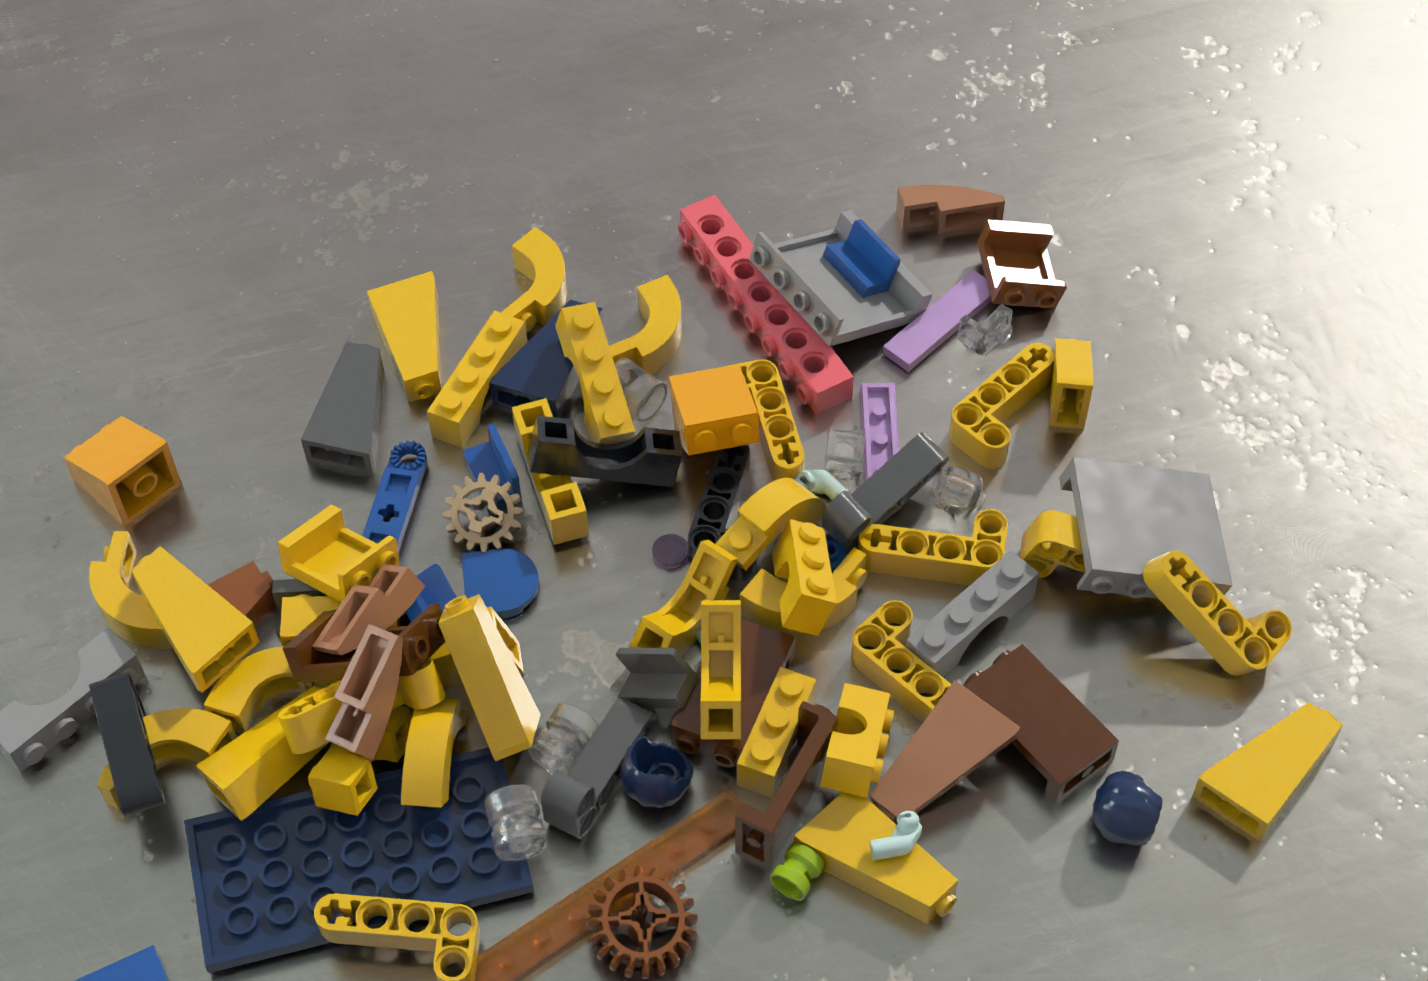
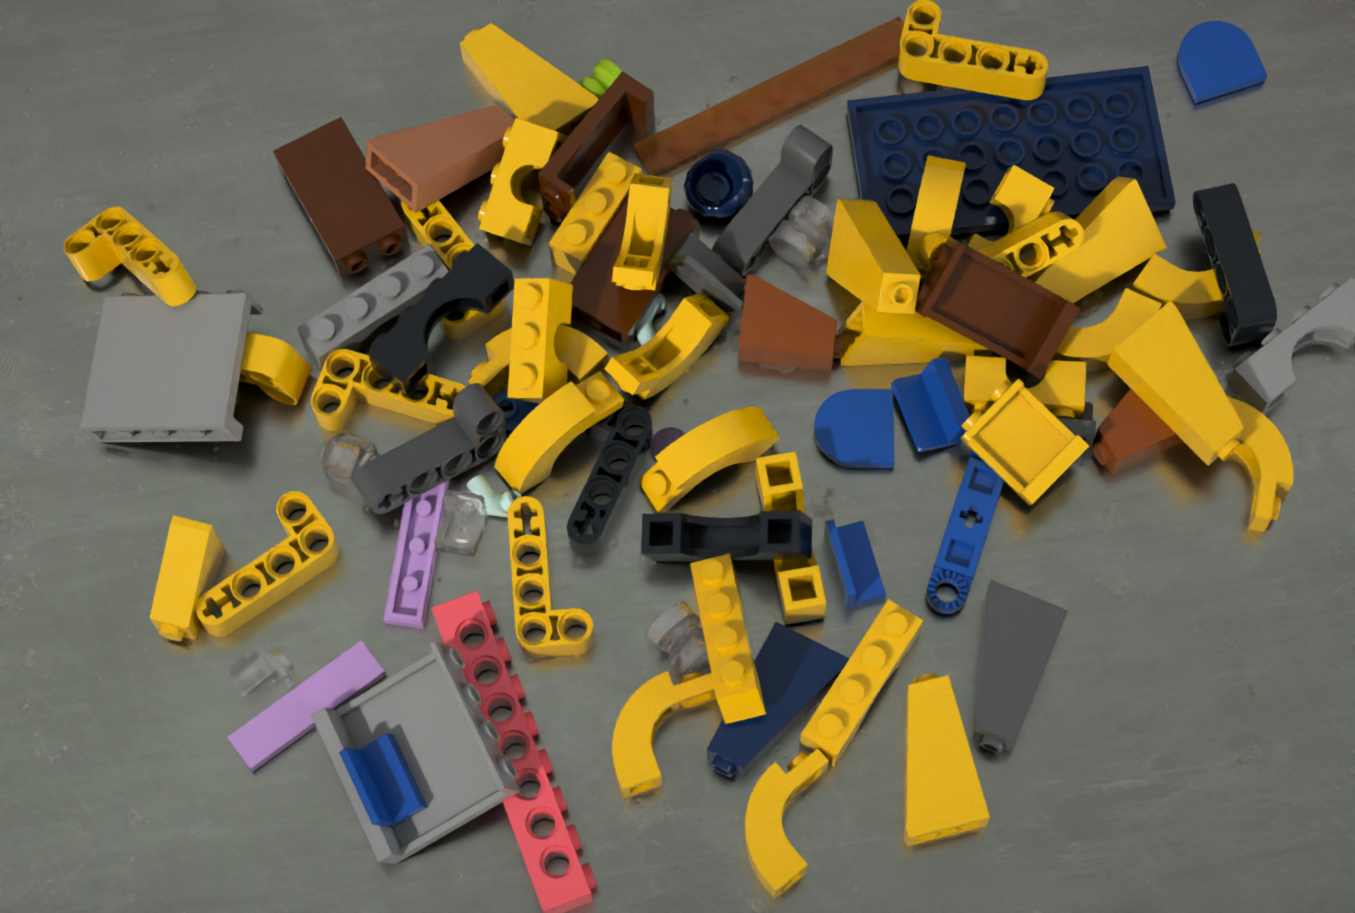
camera: 170 degrees left, 15 degrees up
light orange slope [63,416,182,527] -> none
nougat slope [312,564,425,655] -> none
nougat slope [325,624,403,761] -> none
tan gear [443,473,524,552] -> none
clear wheel [484,785,548,861] -> none
dark orange gear [585,865,698,979] -> none
light orange slope [669,364,760,455] -> none
light aqua arm [869,811,922,861] -> none
nougat slope [896,185,1005,234] -> none
dark orange panel [977,220,1067,308] -> none
dark blue hair [1093,771,1163,845] -> none
yellow slope [1192,702,1343,842] -> none
none -> black arch [368,243,514,397]
none -> yellow arch [638,406,780,512]
none -> dark orange slope [738,274,843,371]

